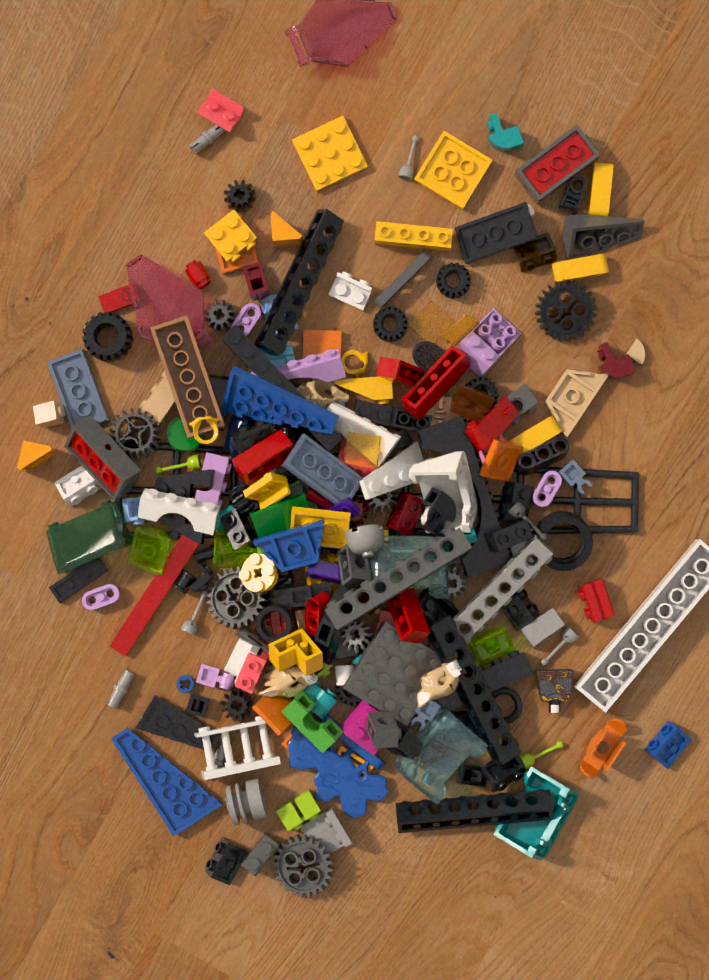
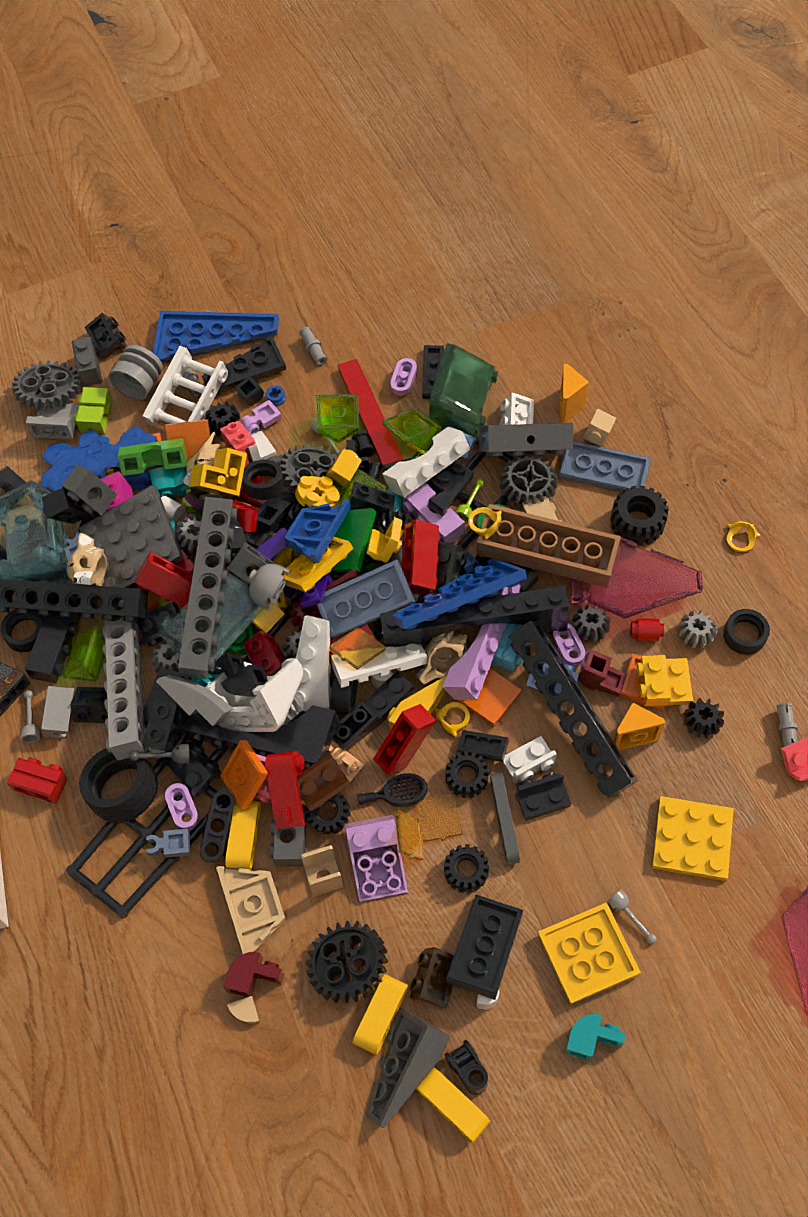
camera: 130 degrees right, 25 degrees down
red tile [98,283,141,313] -> none
yellow brick [374,221,453,252] -> none
red brick [401,345,470,420] -> none
red brick [514,125,600,205] -> none
none -> light grey slope [156,675,233,726]
none -> tan piece [301,845,344,897]
none -> clear neon green slope [316,394,359,443]
none -> yellow brick [326,449,362,486]
none -> black plate [457,730,509,762]
none -> black bracket [516,772,571,821]
none -> light grey gear [678,610,718,649]
none -> black tyre [723,609,770,655]
none -> yellow piece [726,521,760,553]

